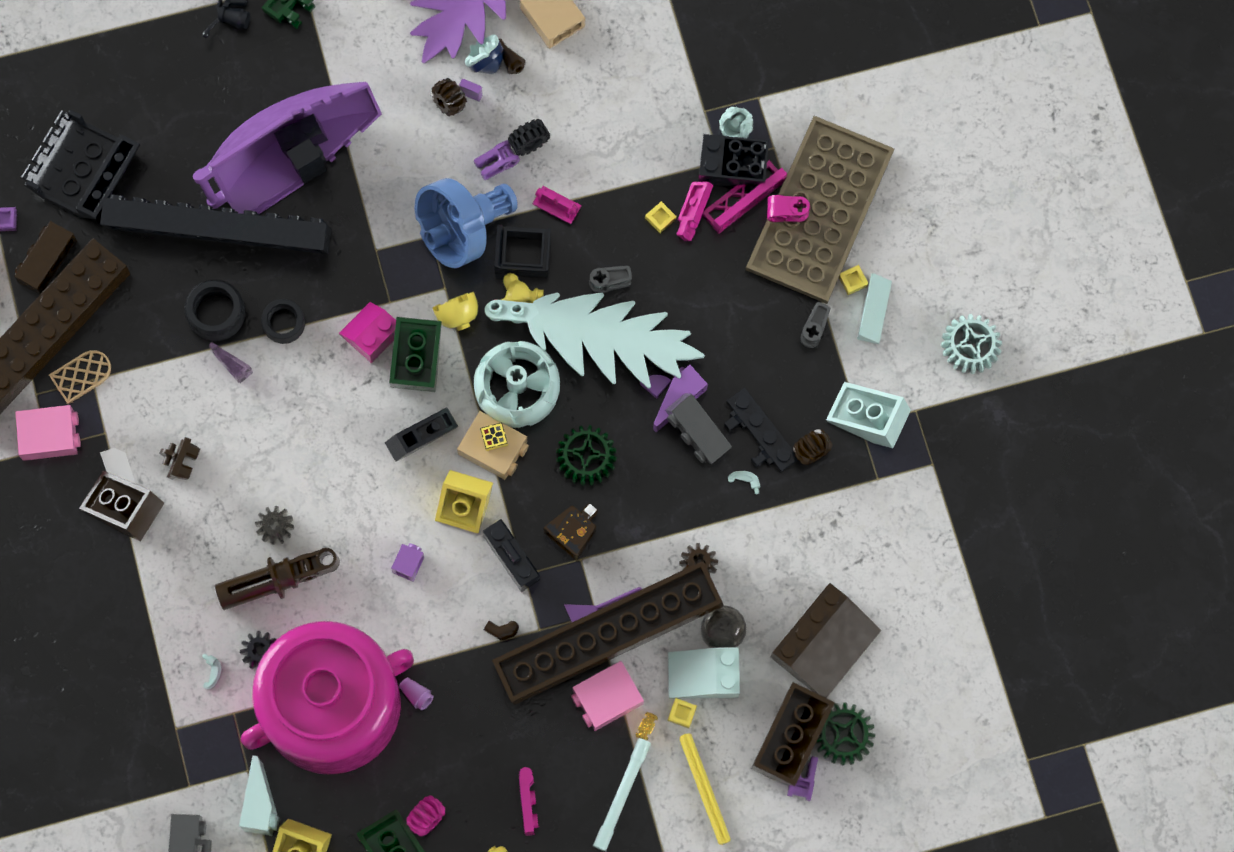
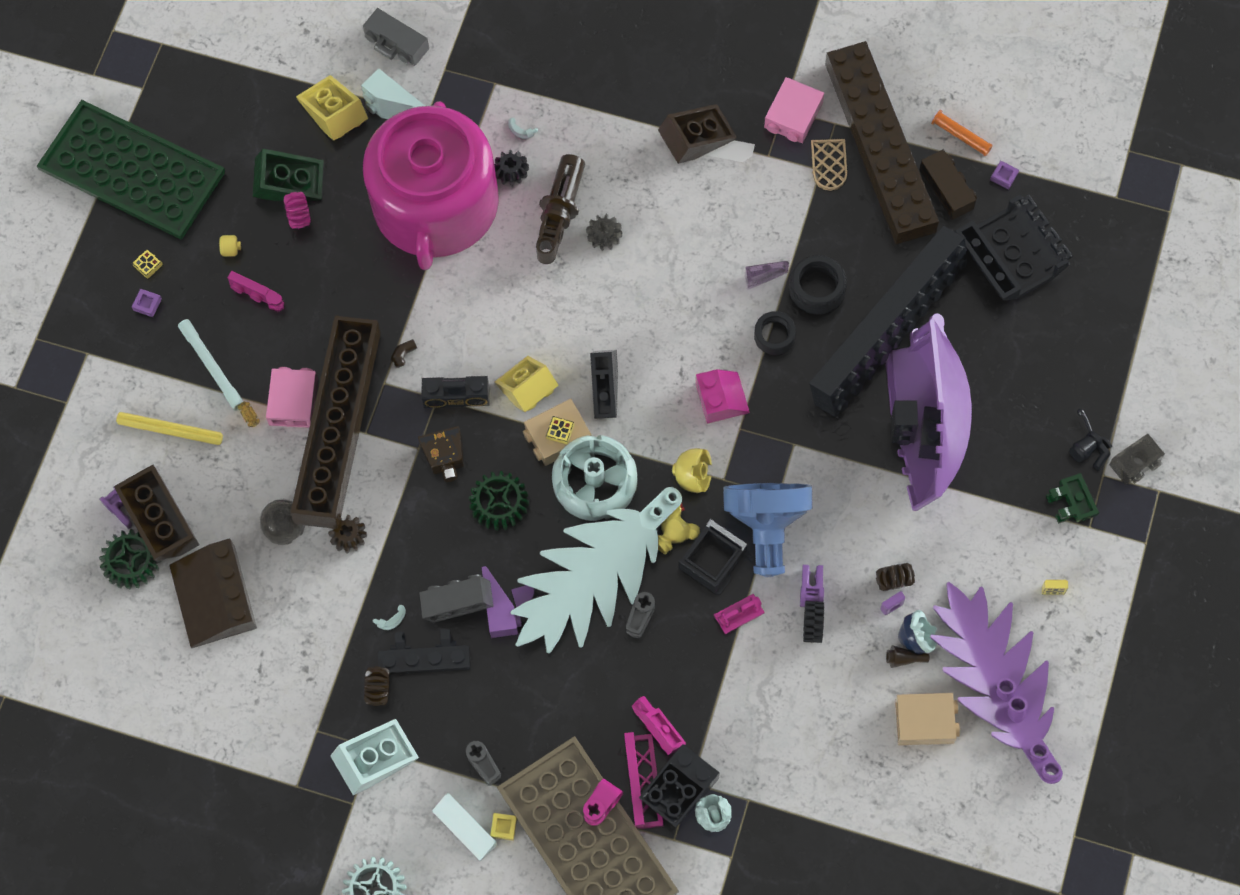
camera: 130 degrees right, 5 degrees down
dark brown hips [159,437,200,480] -> none
dark green slope [389,317,442,392] -> none
medium lavender brick [391,543,425,582] -> none
lavender cone [399,677,434,710] -> none
medium lavender piece [564,587,642,622] -> none
light yellow tile [645,201,676,233] -> none
light yellow tile [667,698,697,728] -> none
light aqua slope [668,647,740,699] -> none

